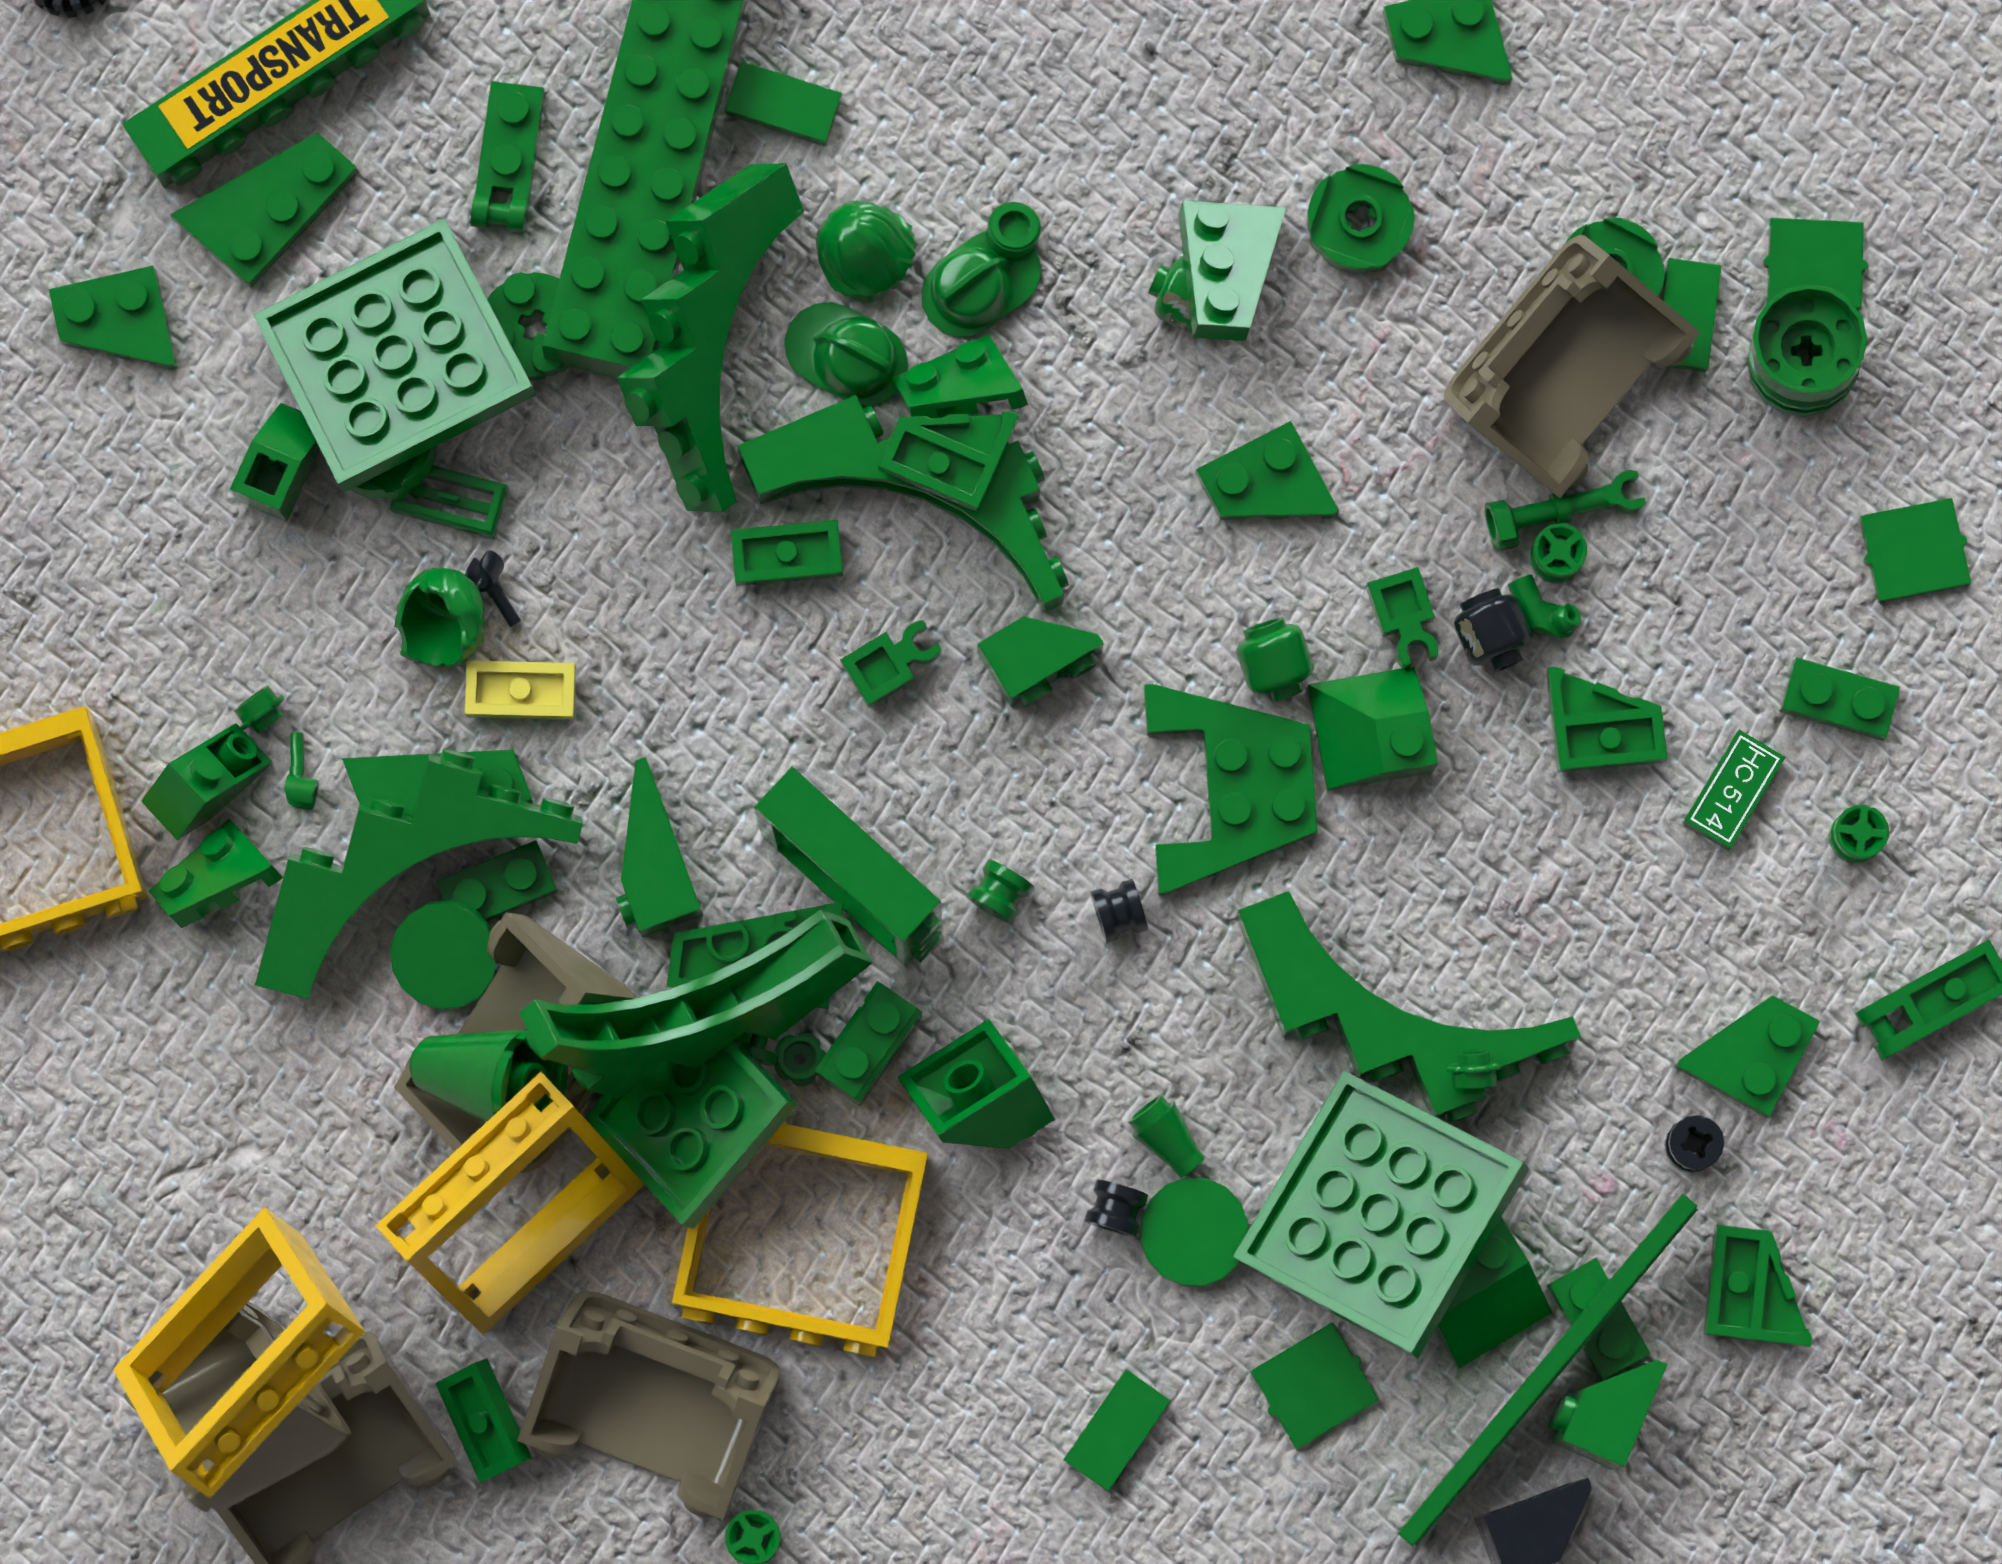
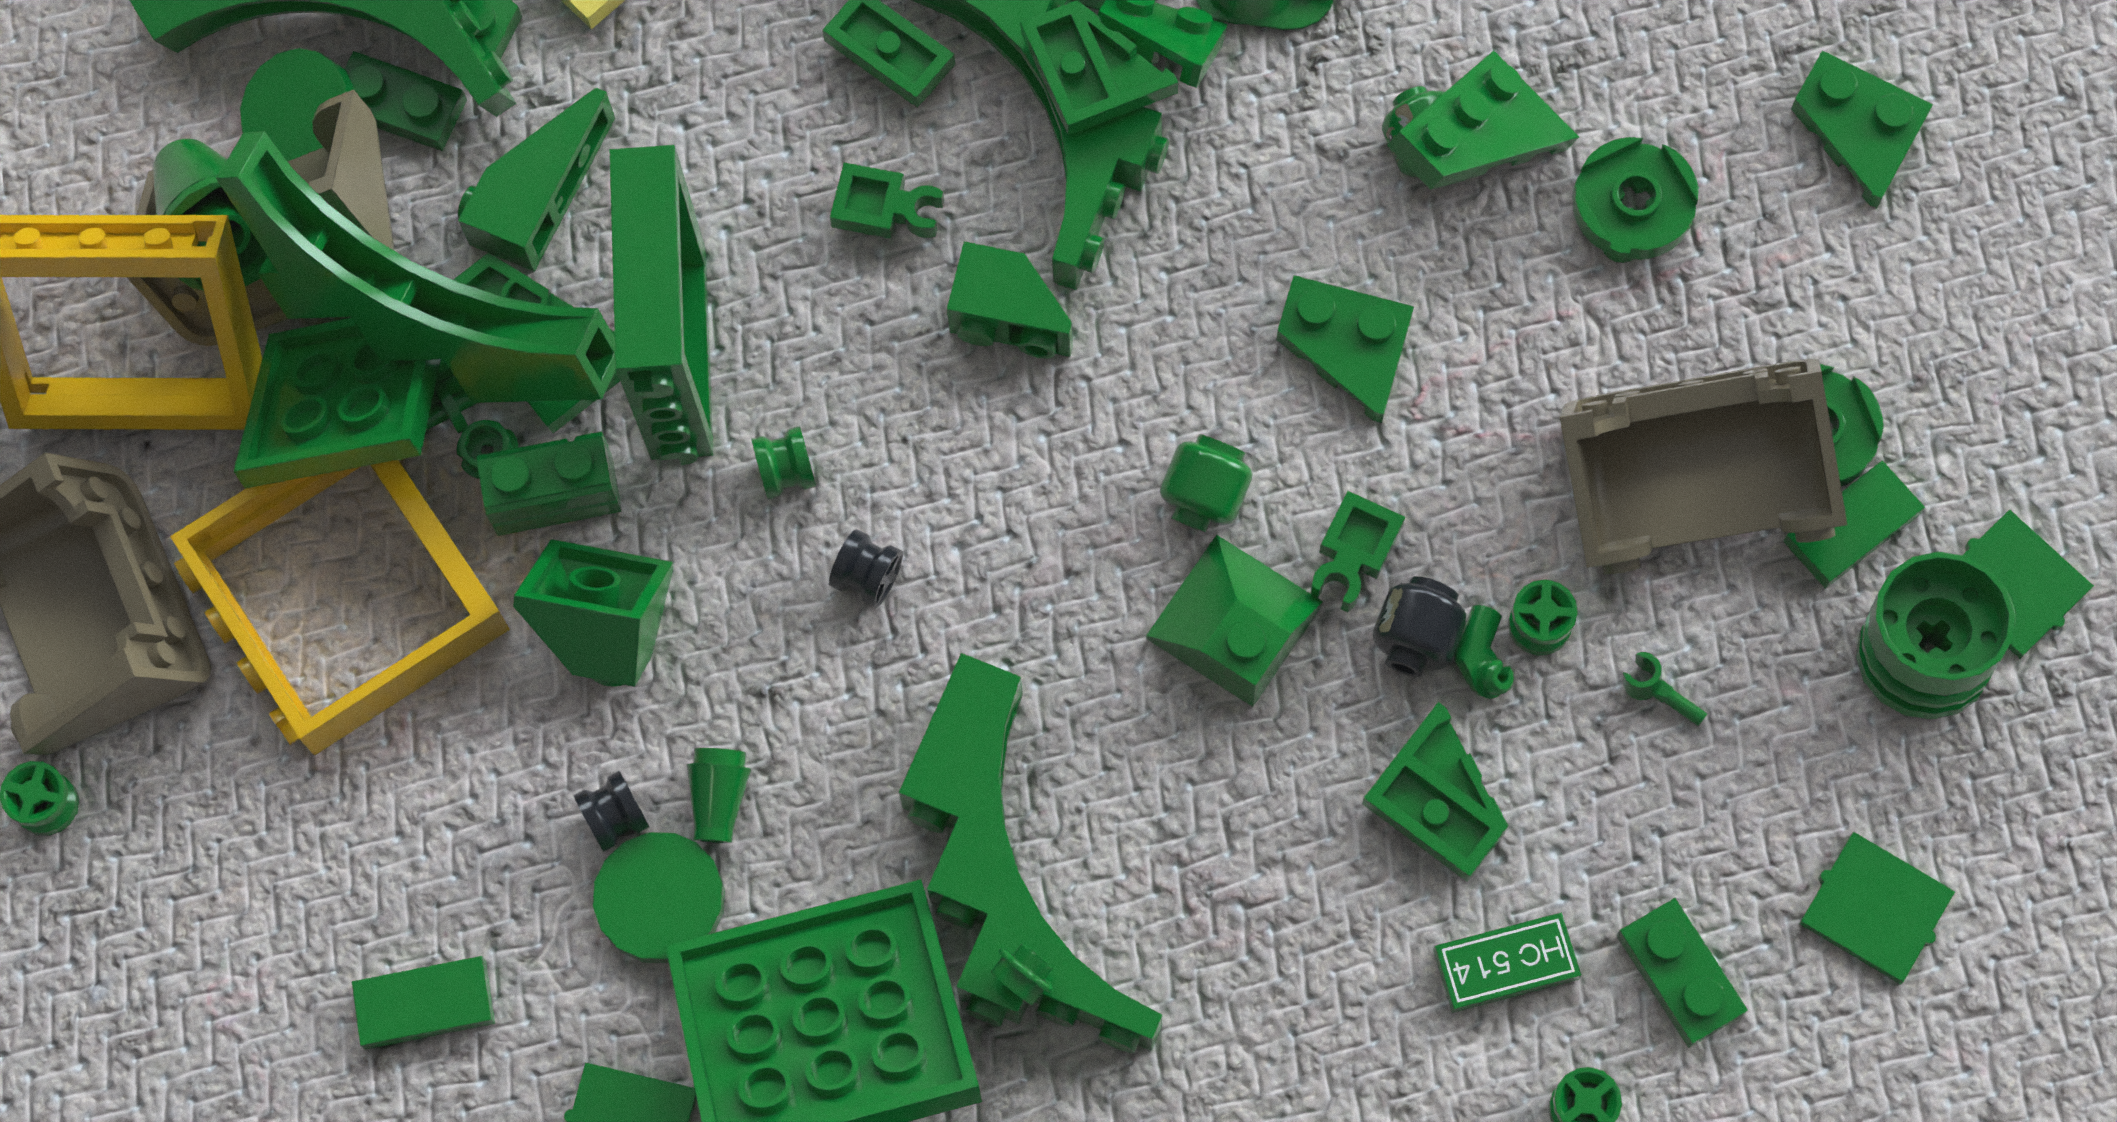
camera: 50 degrees right, 10 degrees down
green wing [1143,684,1318,896] -> none
green piece [1485,470,1646,552] -> none
none -> green hand [1623,652,1707,726]

